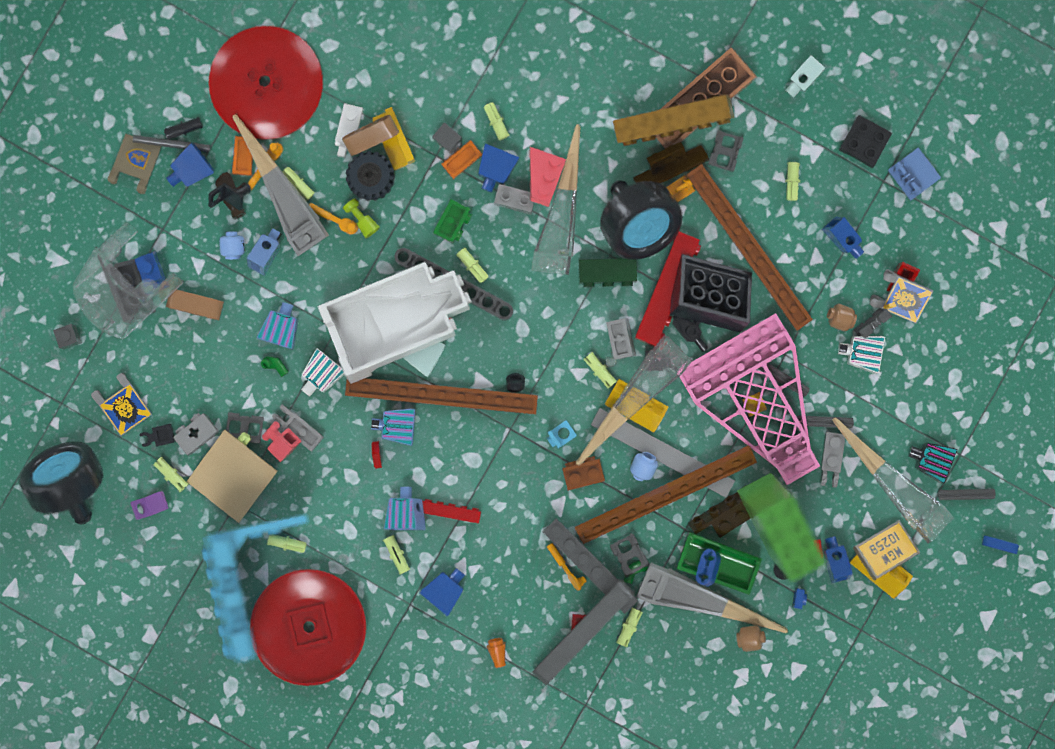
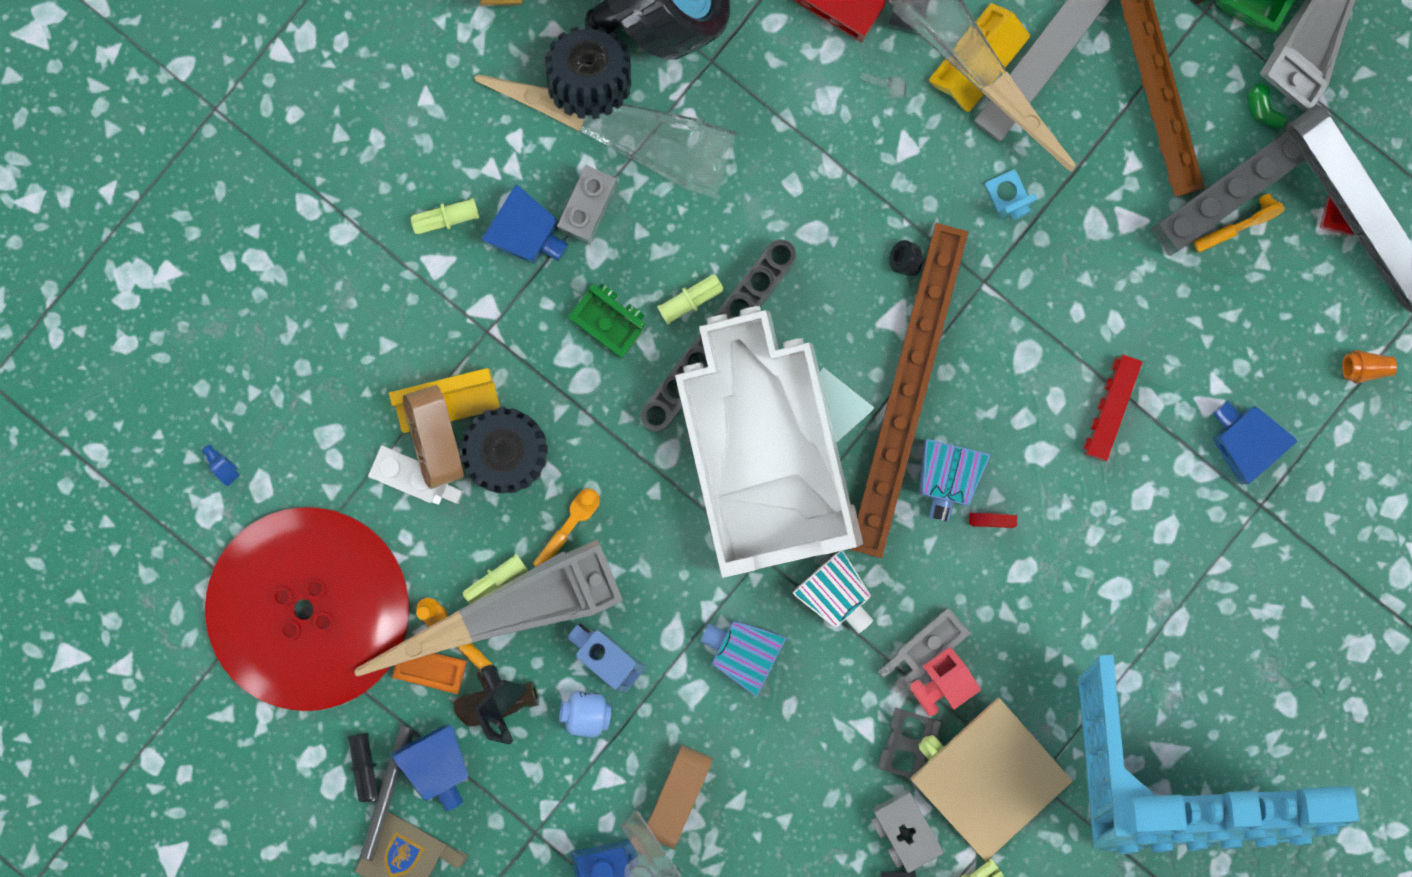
camera: 85 degrees left, 0 degrees up
red dish [250,569,366,686] -> none
green arm [261,356,289,377] -> none
yellowish green axle [267,534,306,553] -> none
lime piece [343,198,380,239] -> none
yellowish green pin [383,535,410,575] -> none
medium blue torso [384,487,426,530] -> none
dark grey brick [432,122,462,154] -> none
orange tile [441,140,483,180] -> none
coral wing [529,147,566,207] -> none
dark orange bracket [562,456,605,491] -> none
dark green brick [579,258,637,288] -> none
yellowish green pin [583,352,617,389] -> none
light grey hinge [606,318,636,360] -> none
dark grey piece [610,534,650,578] -> none
yellowish green pin [616,607,643,647] -> none
light blue head [630,452,658,481] -> none
none -> blue piece [202,445,240,486]
none -> black wheel [545,26,631,119]

